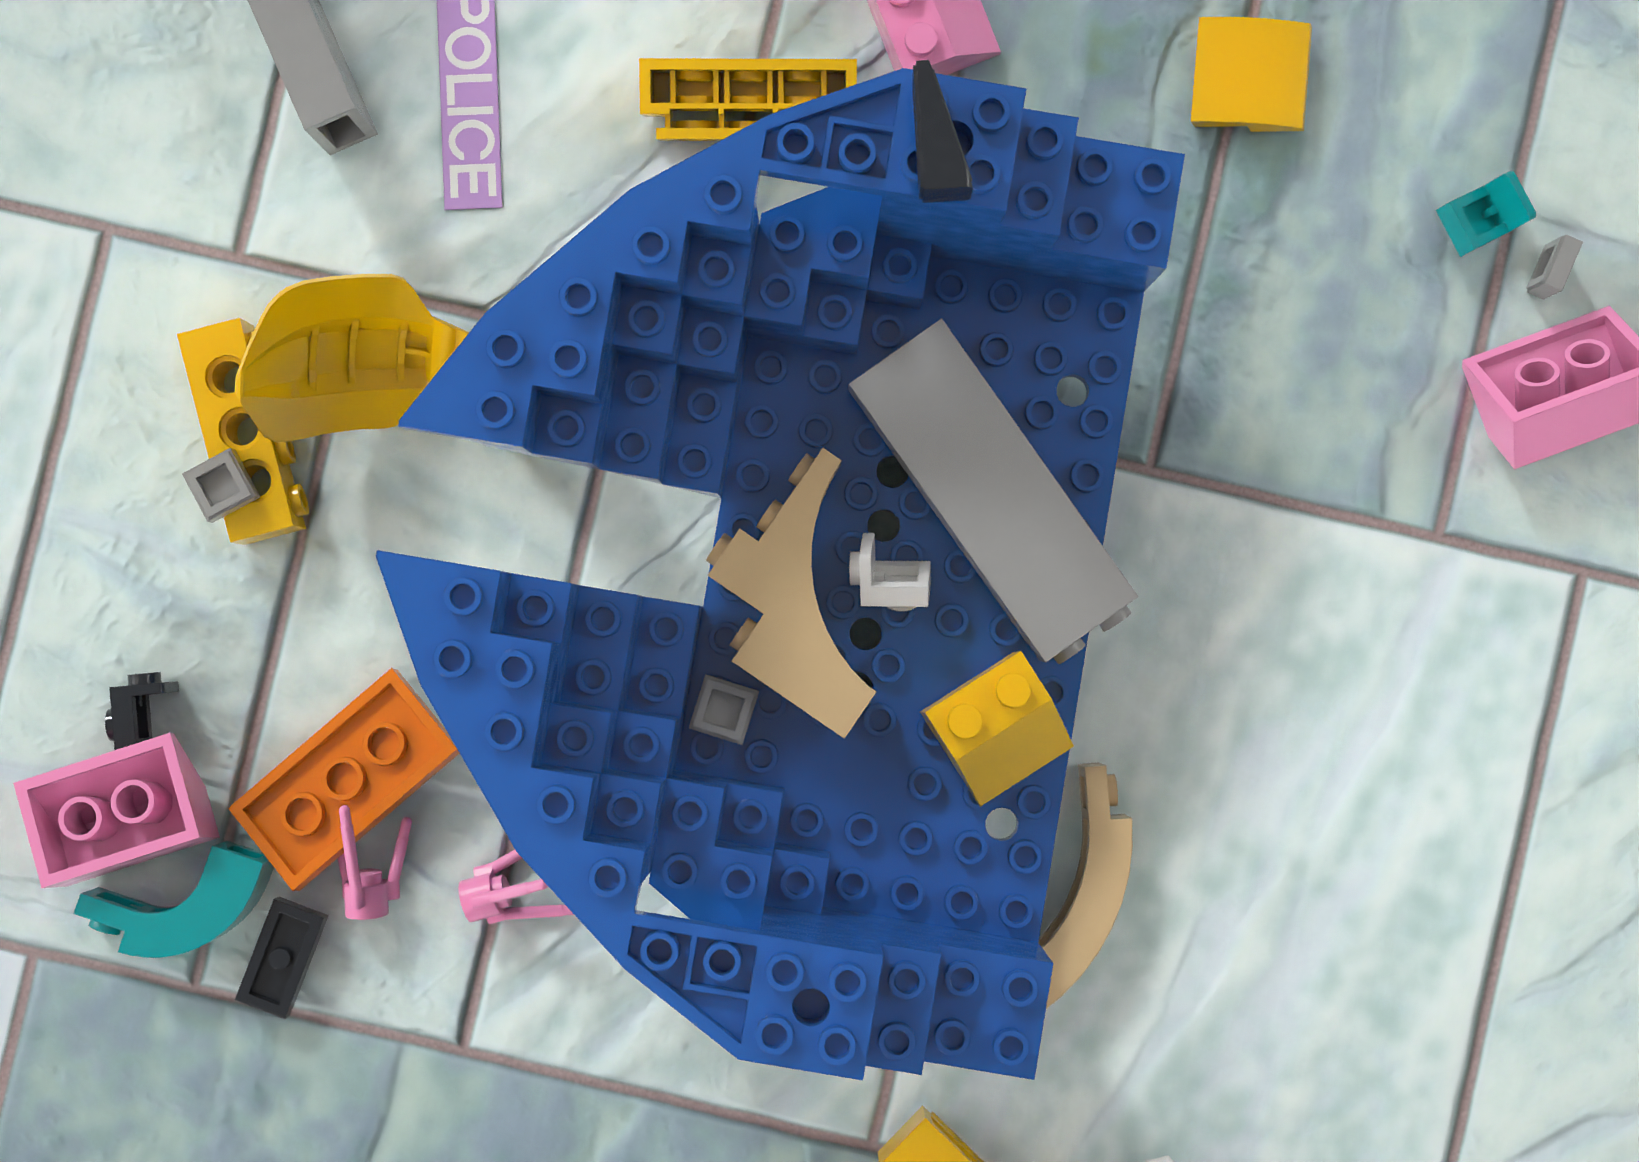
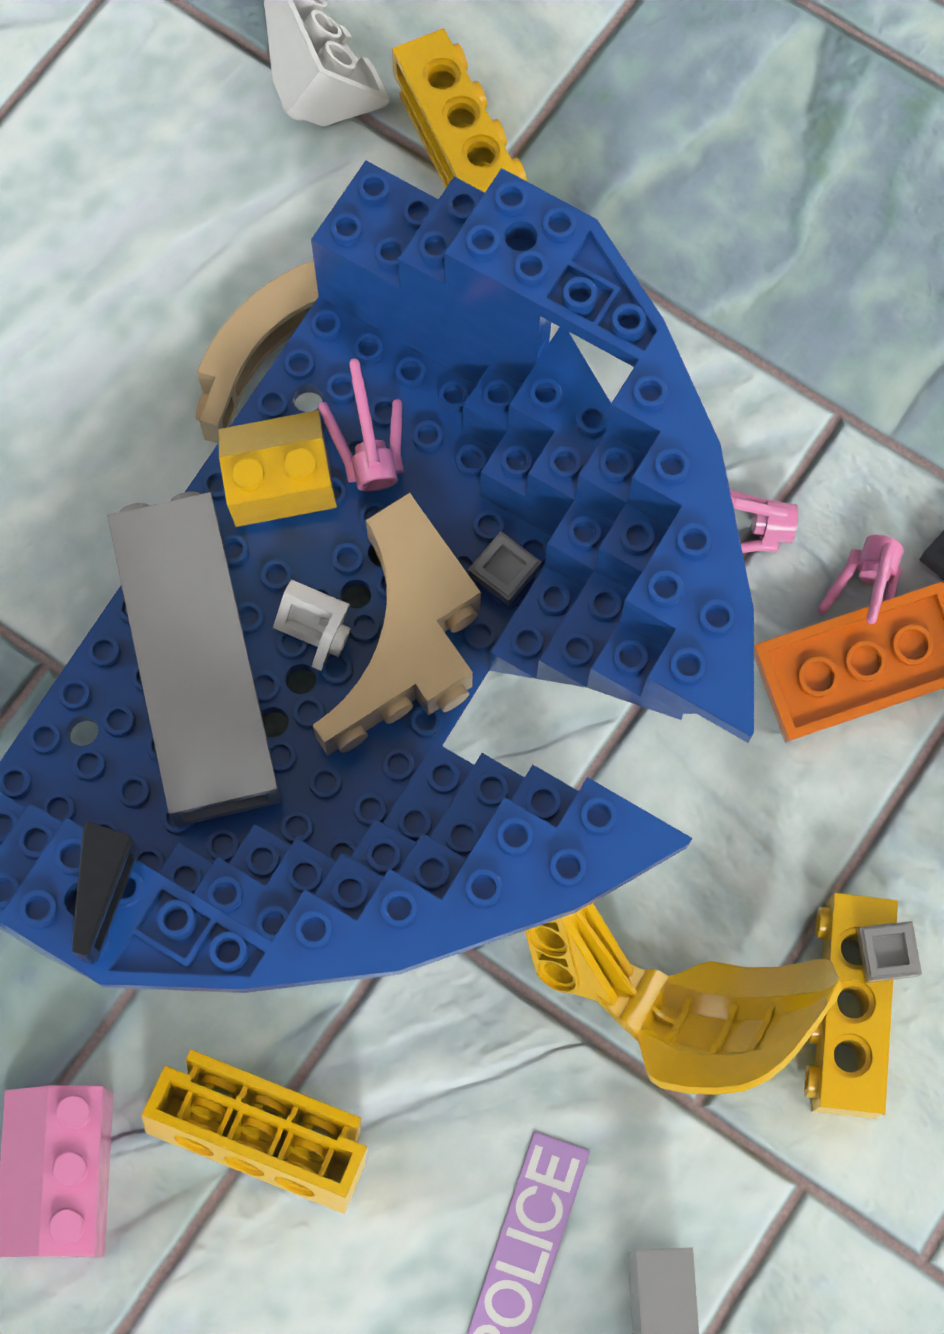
camera: 155 degrees left, 15 degrees down
none -> bright pink plant [318,358,404,492]

